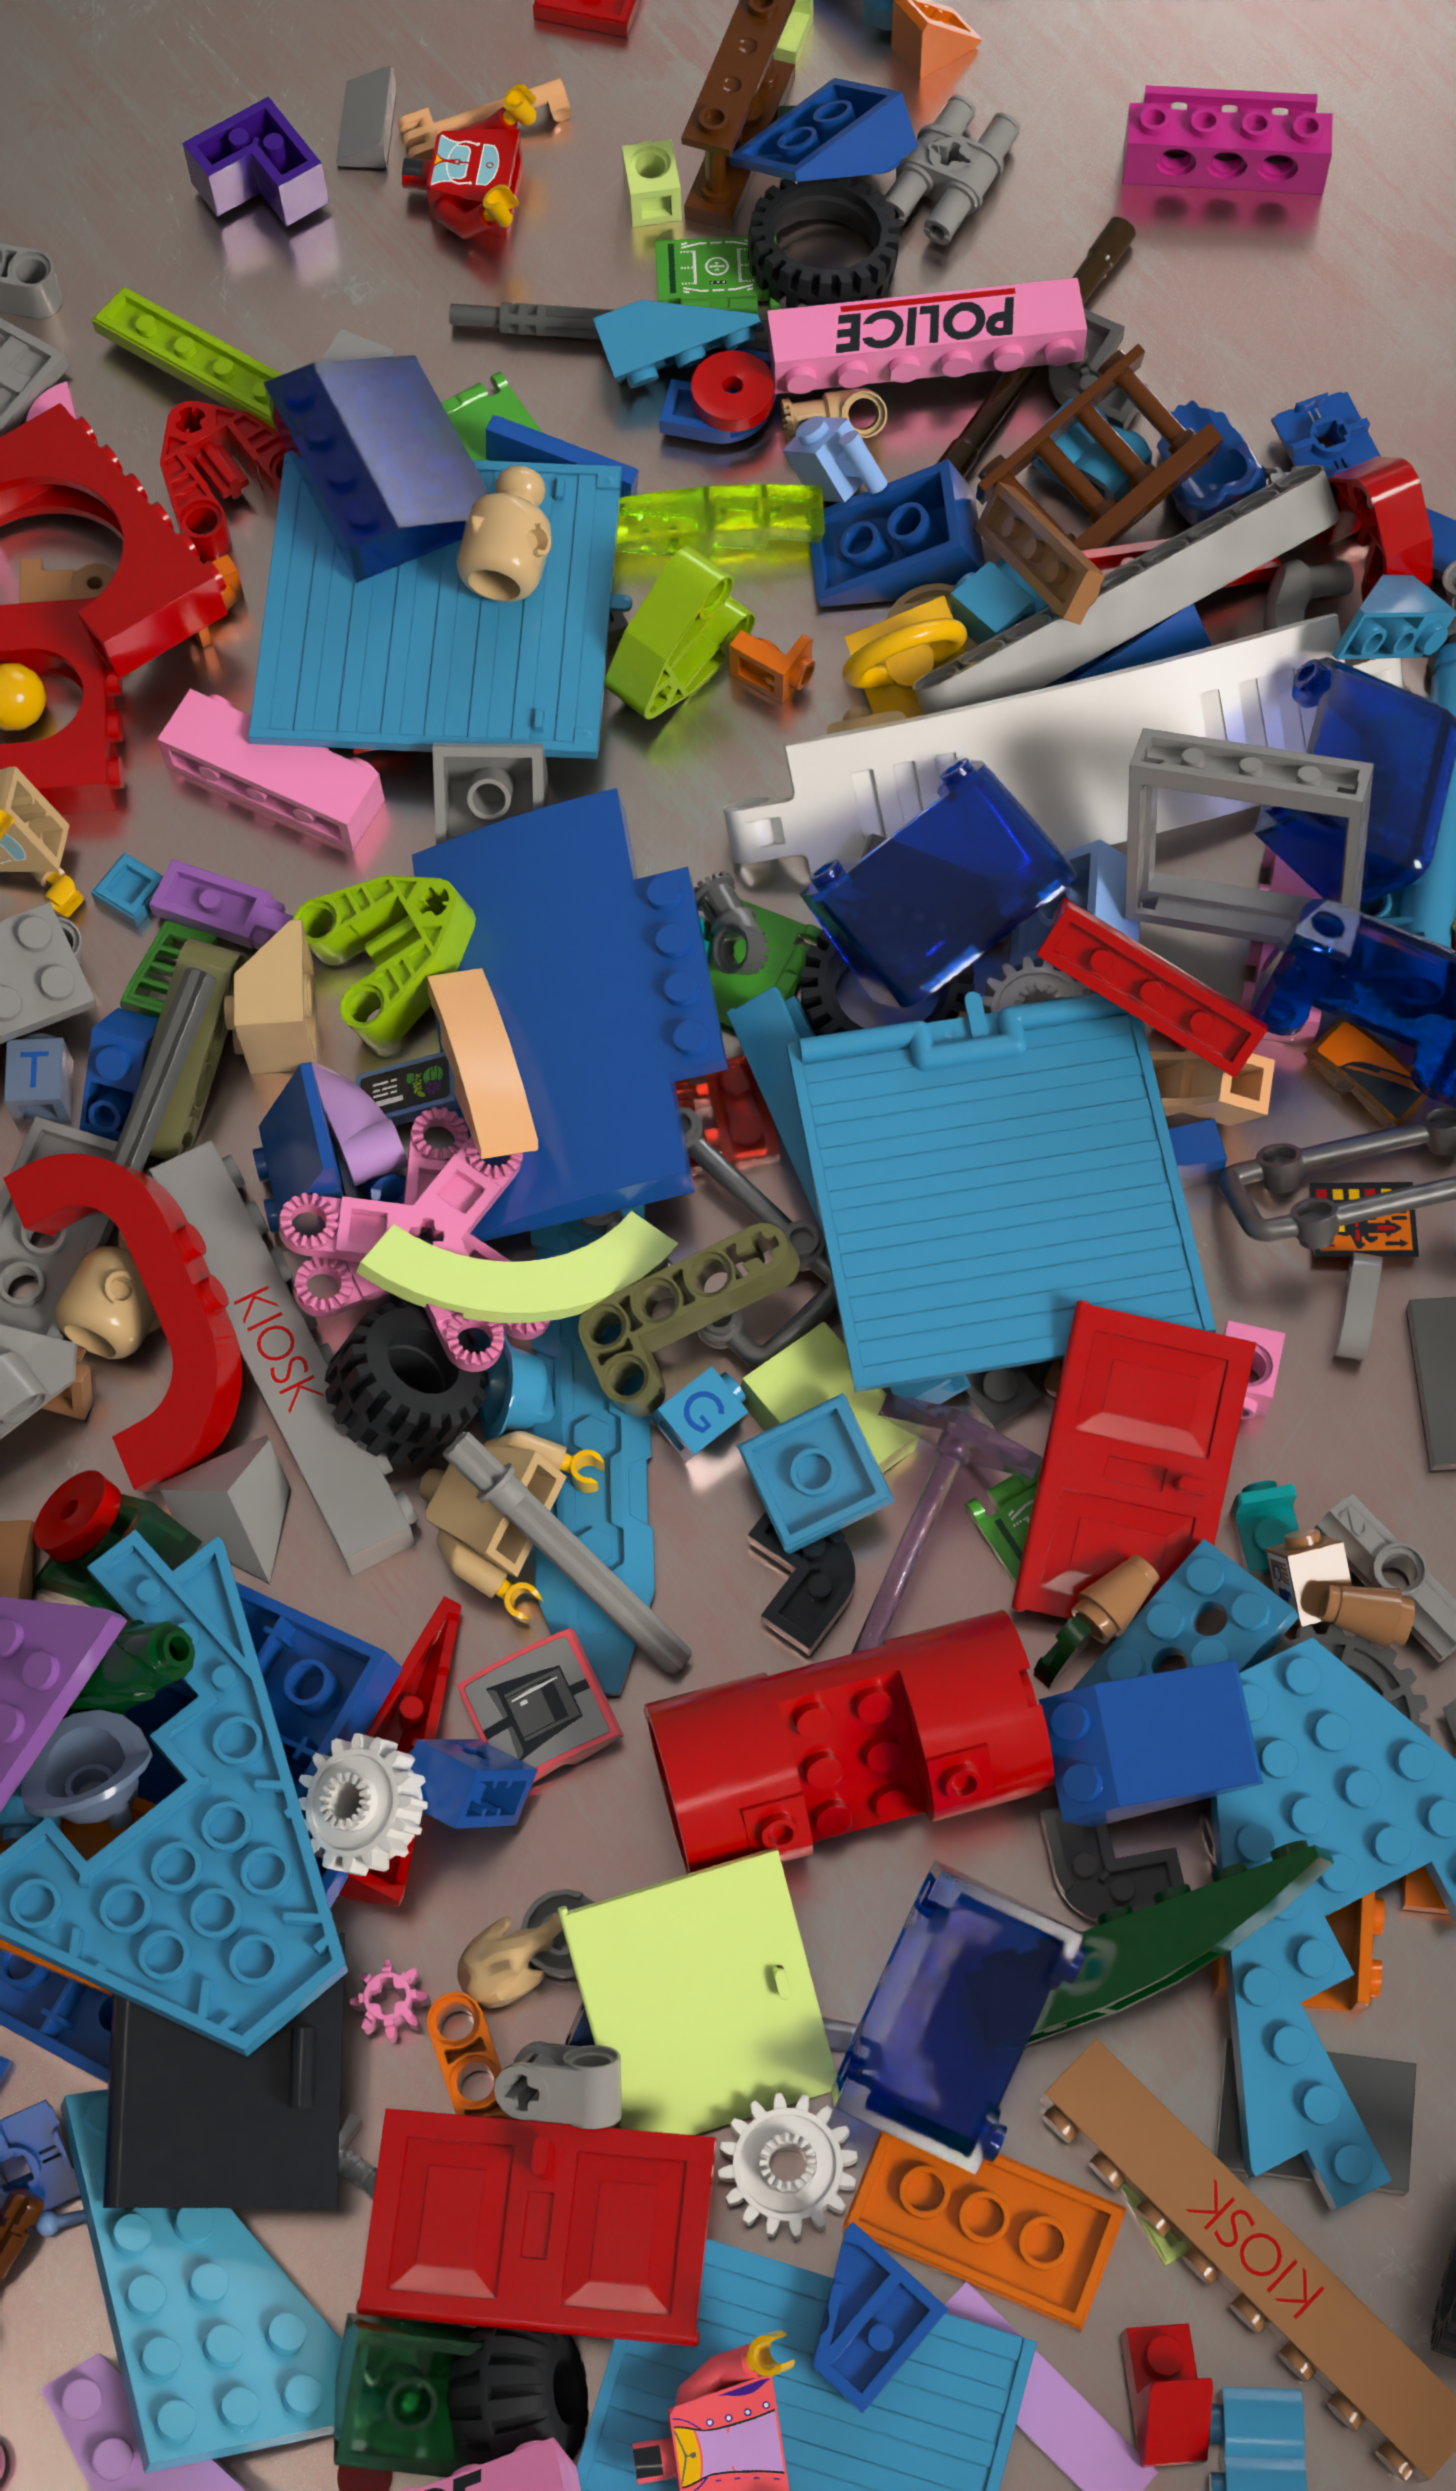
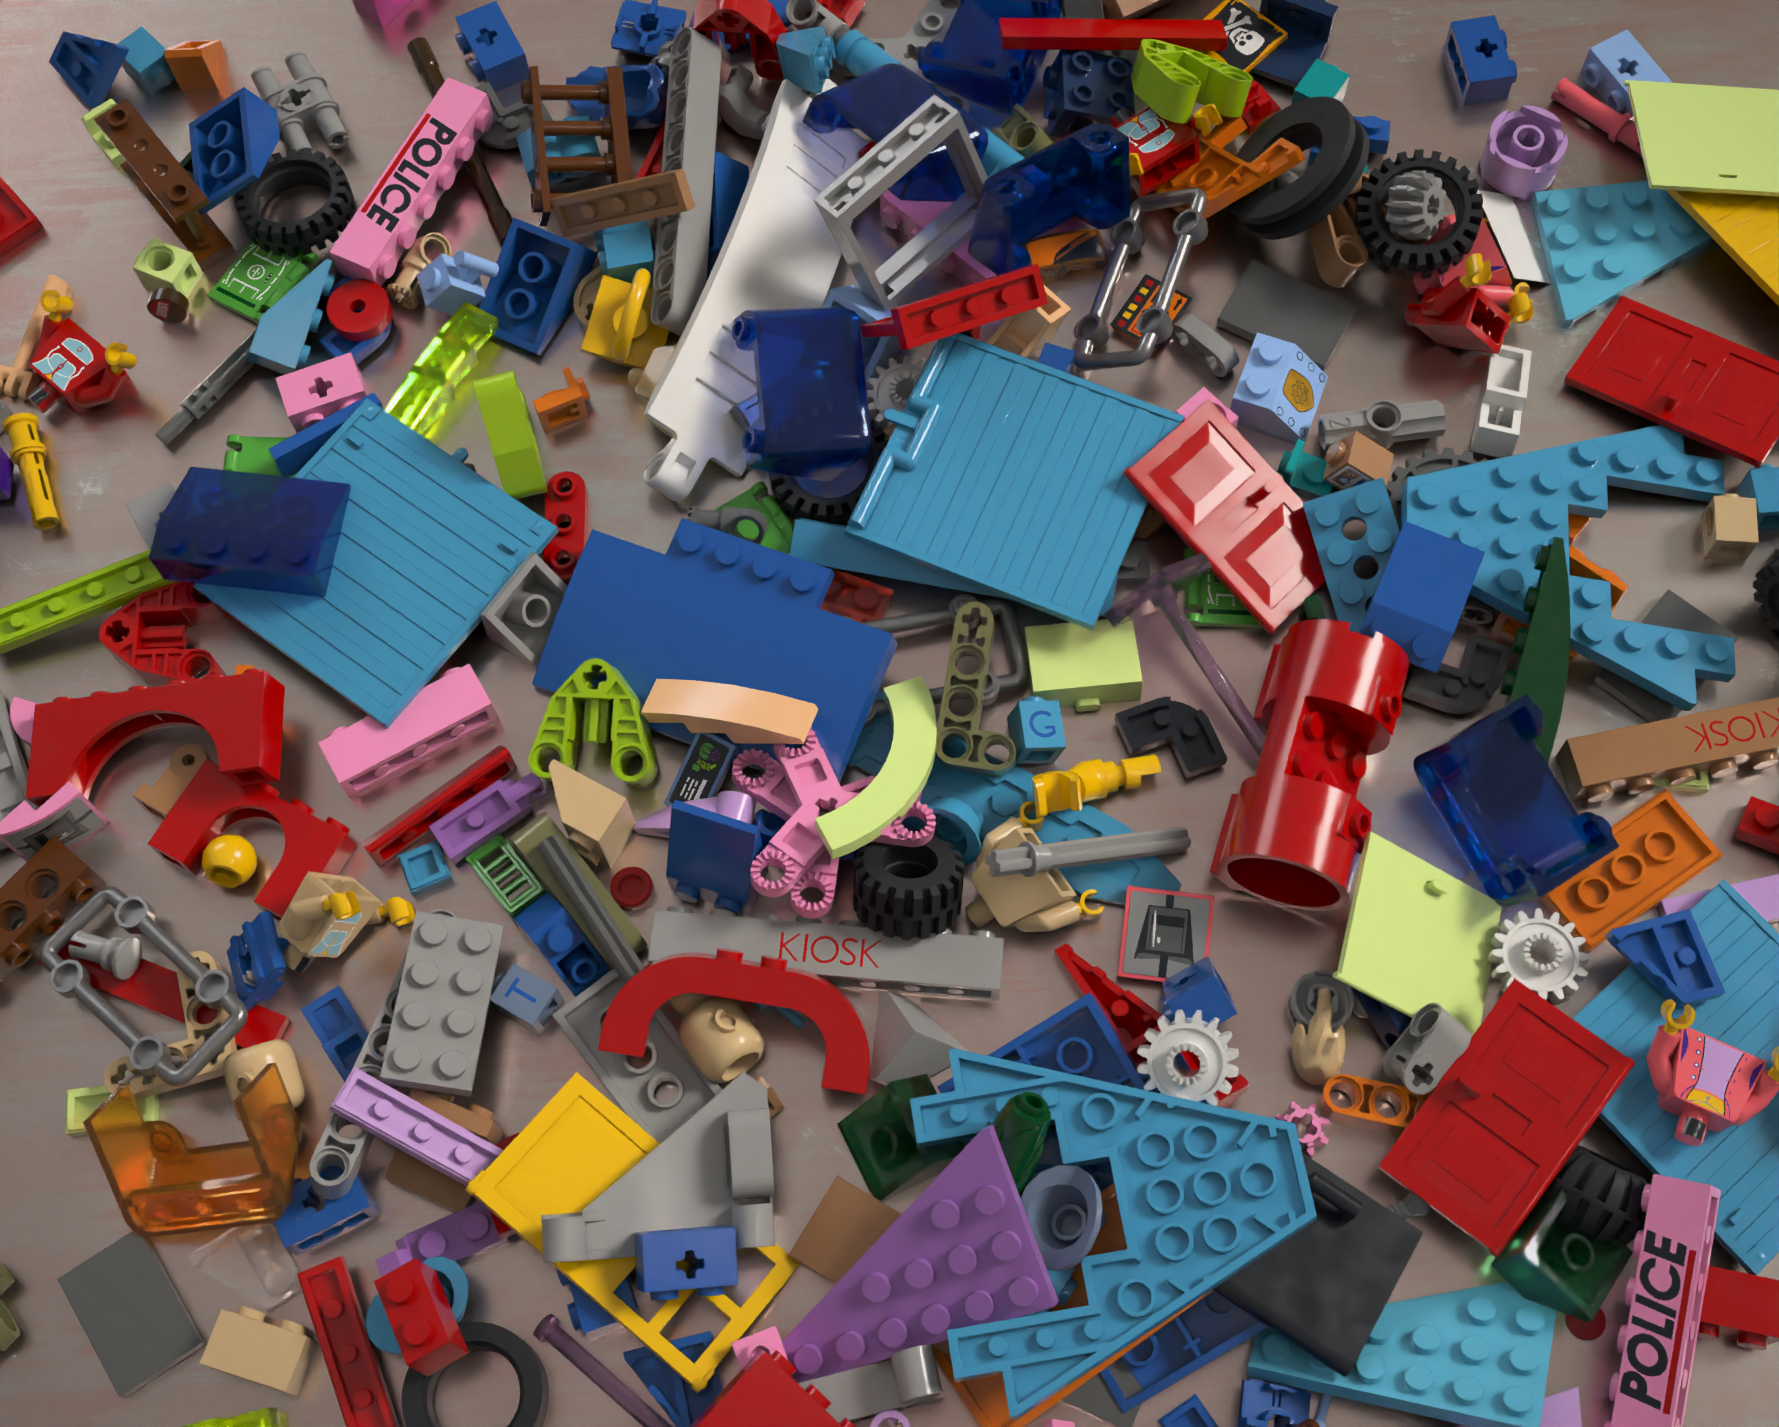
camera: 55 degrees left, 0 degrees up
red piece [33,1470,121,1562] -> none
tan piece [456,465,552,603] -> none
dark azure tile [736,1393,896,1554] -> none
medium nougat cone [1071,1554,1159,1644] -> none
medium nougat cone [1319,1584,1415,1648] -> none
none -> yellow pin [2,413,60,530]
none -> dark brown tile [147,288,189,323]
none -> bright pink brick [275,352,368,433]
none -> red slope [362,745,517,866]
none -> blue brick [454,1,529,92]
none -> red plate [543,471,588,586]
none -> red tile [610,866,655,912]
none -> yellow piece [1032,754,1161,818]
none -> light blue slope [1230,332,1328,443]

